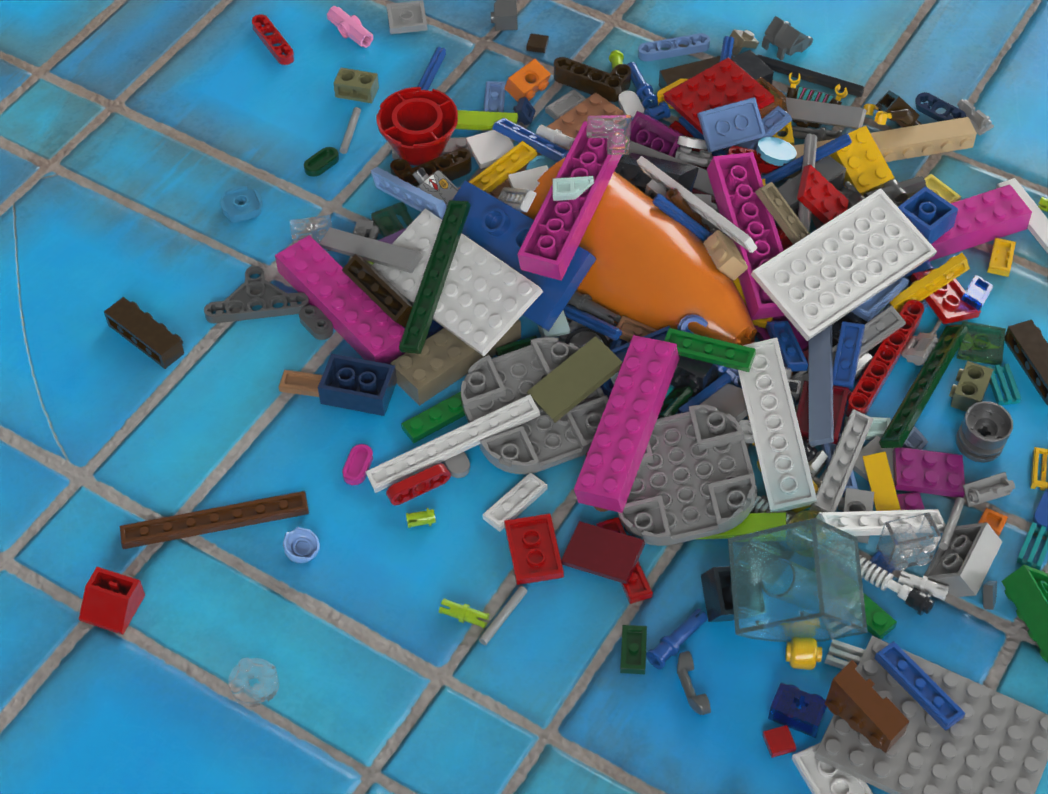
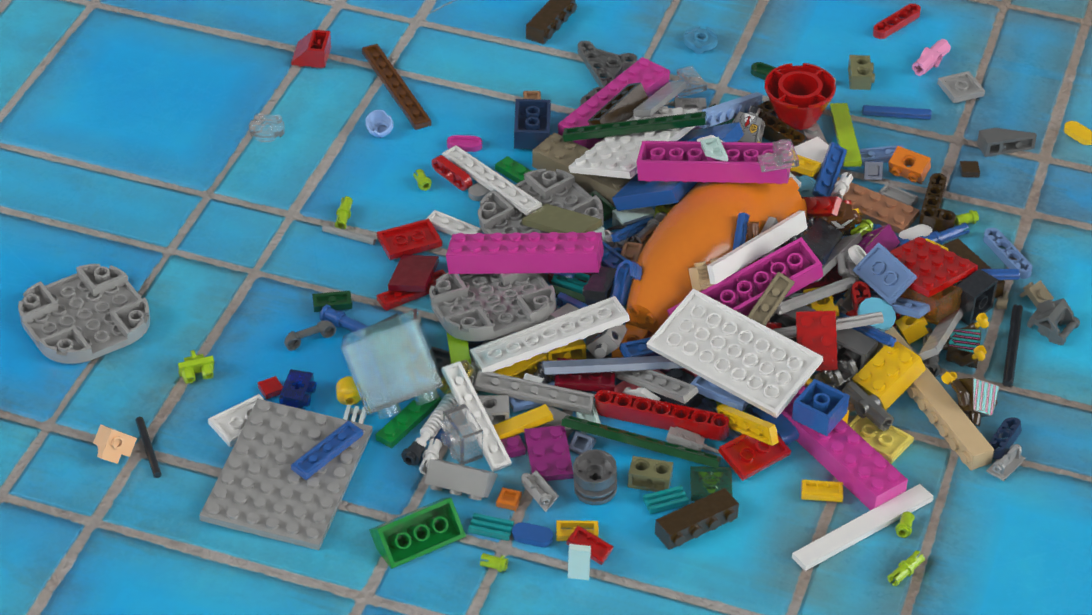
camera: 75 degrees right, 10 degrees down
green plate [664,328,756,372] -> none
reddish brown wedge [825,660,910,753] -> none
blue tile [833,321,865,390] -> none
light grey bar [939,497,965,550] -> none
clear blue tile [960,275,993,311] -> none
dark grey tile [983,581,997,610] -> none

